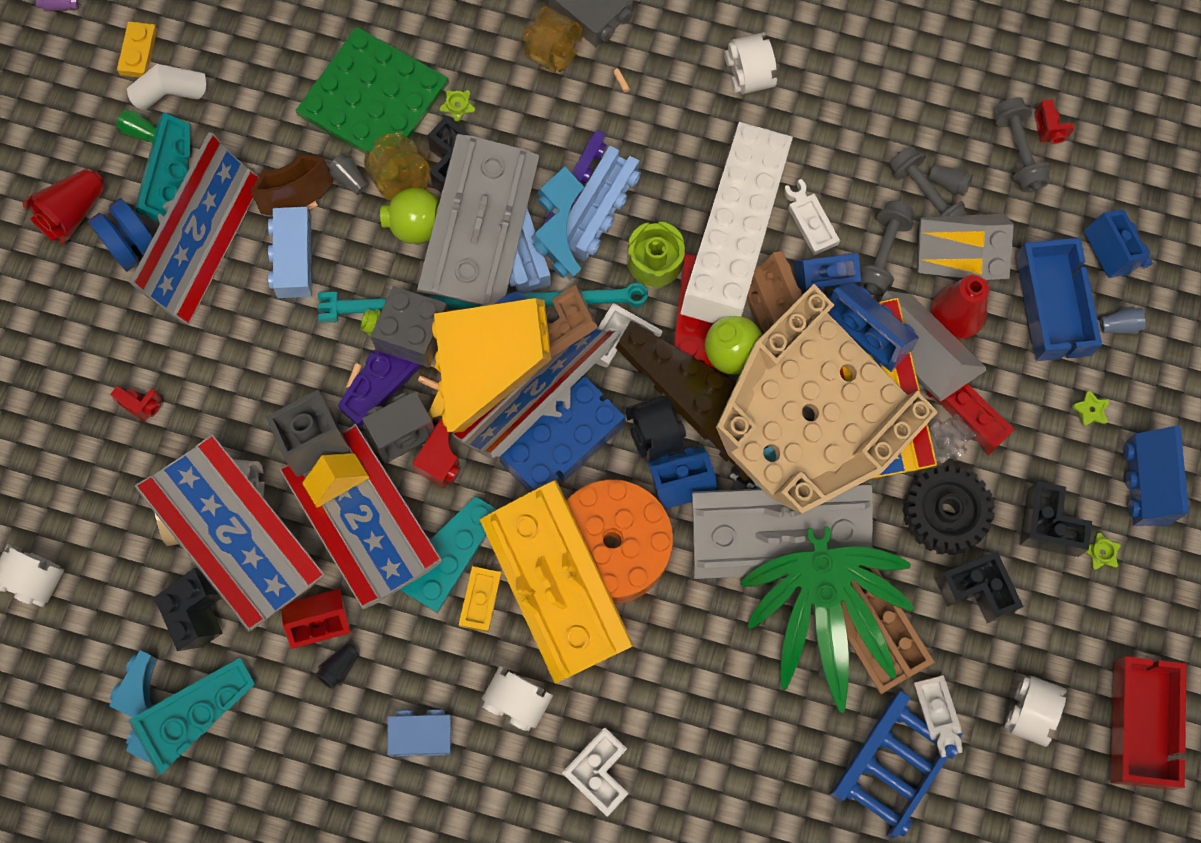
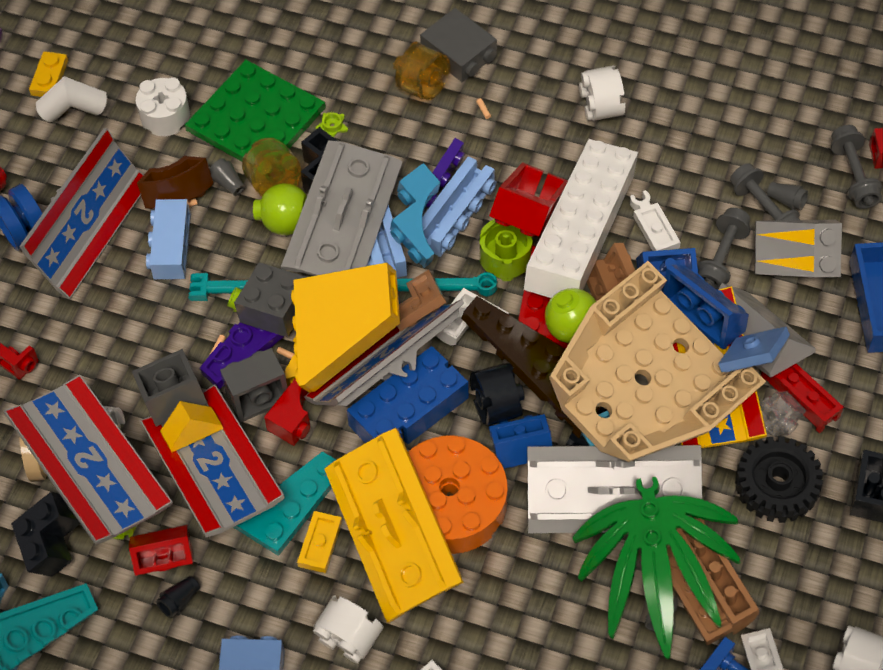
camera: 10 degrees right, 15 degrees down
green cone [116,109,157,143] -> none
teal wing [134,112,190,222] -> none
red cone [930,275,989,340] -> none
black brick [935,551,1023,624] -> none
none -> white brick [136,78,190,136]
none -> red piece [489,162,568,237]
none -> medium blue plate [718,326,790,373]

